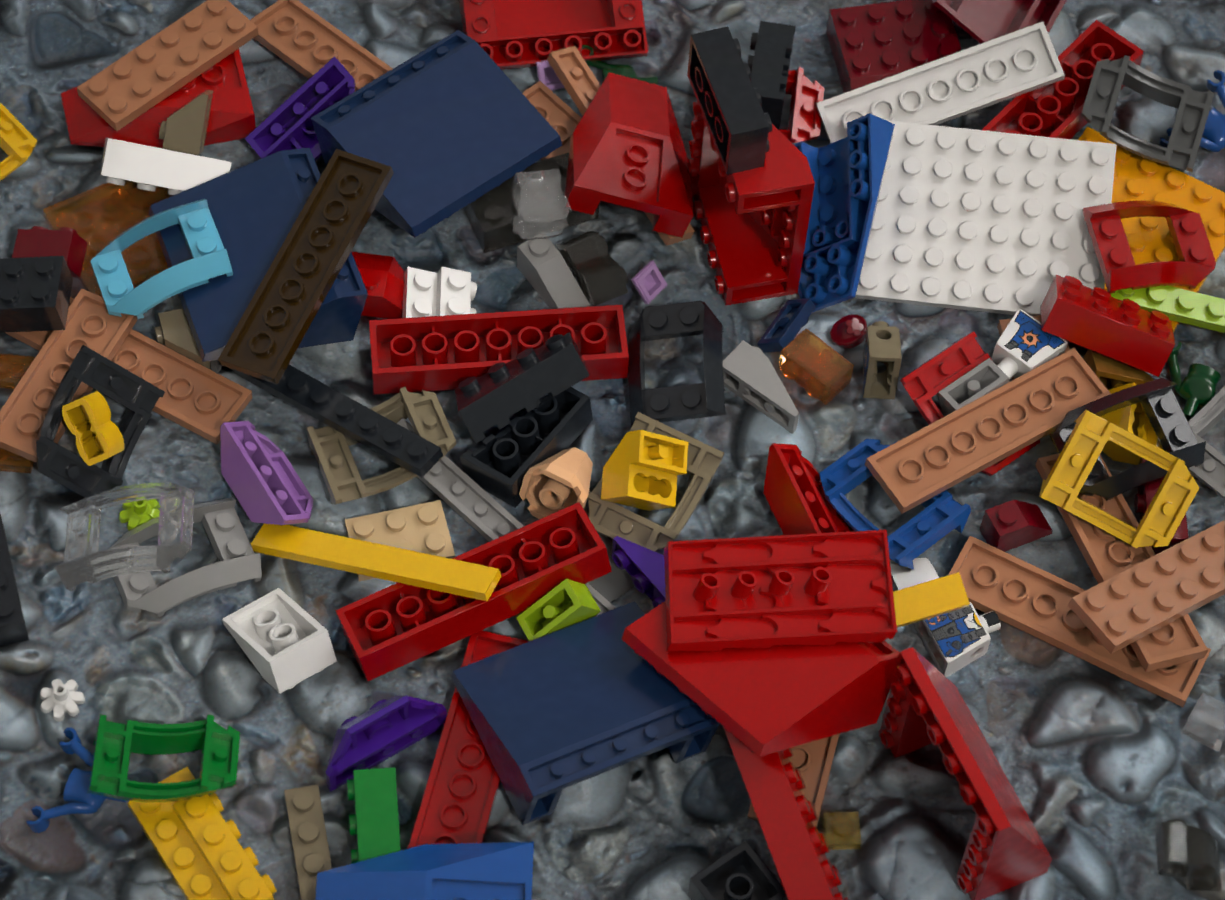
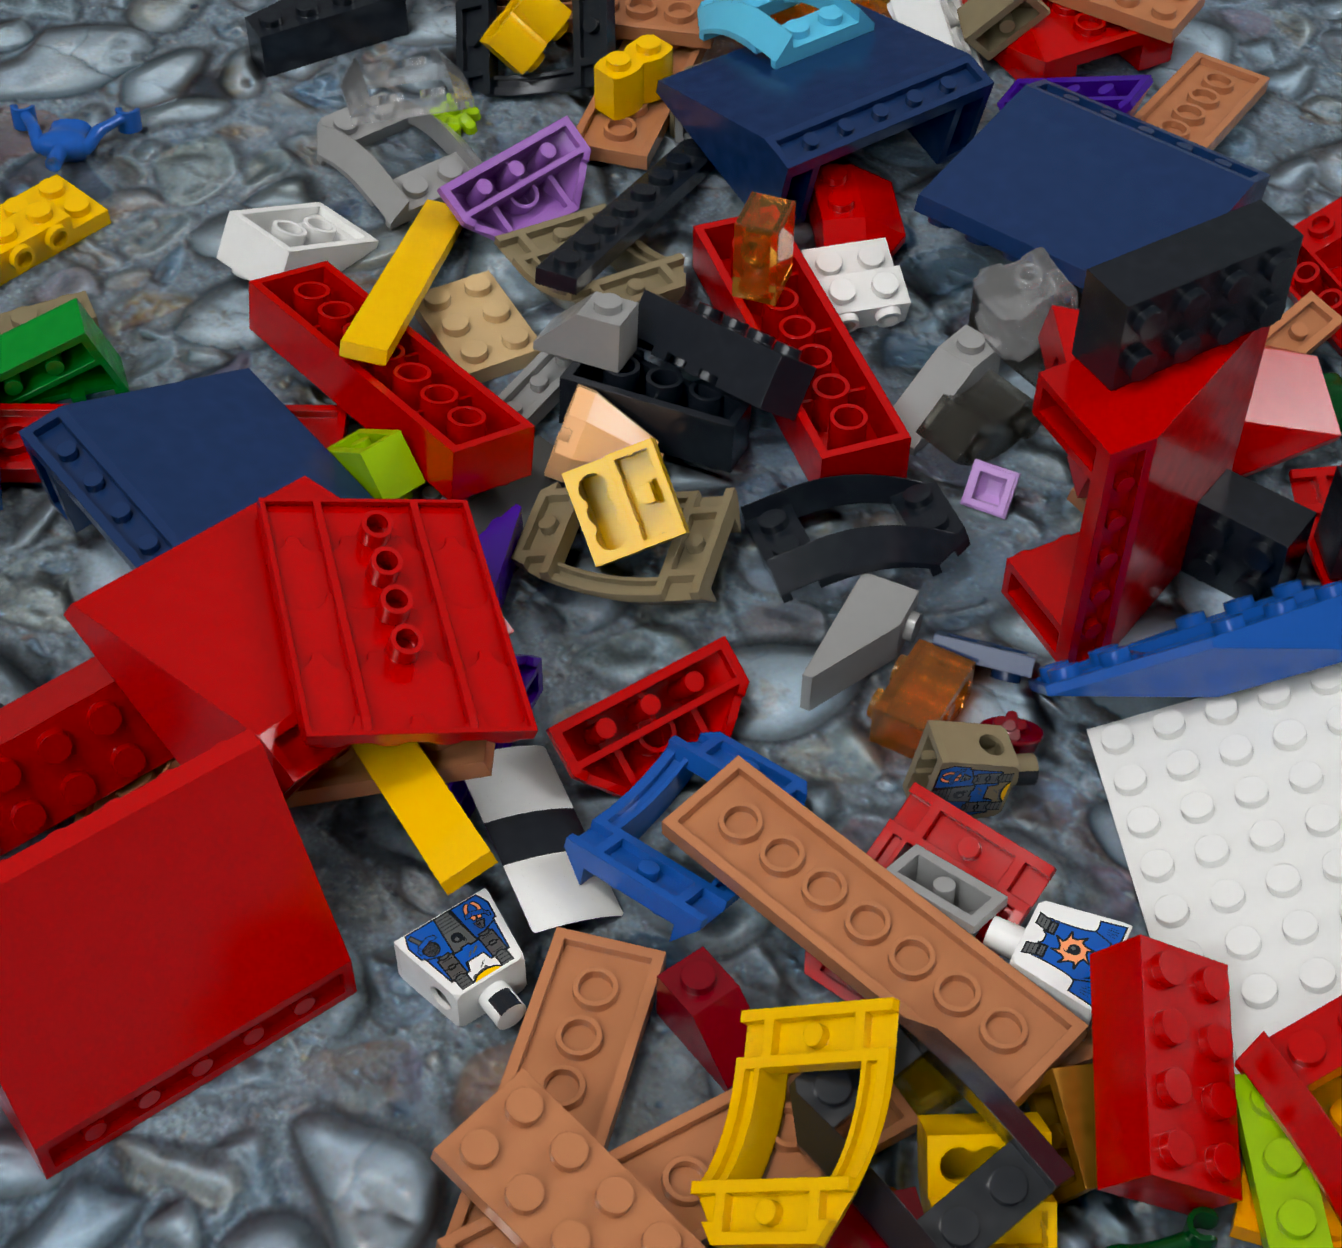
camera: 80 degrees right, 10 degrees down
white plant [40,679,85,721] -> none
green wedge [87,714,240,802] -> none
dark brown plate [218,149,394,385] -> none
dark purple wedge [326,695,447,792] -> none
none -> light grey slope [533,291,639,373]
none -> yellow brick [594,34,673,121]
none -> clear orange brick [732,191,796,306]

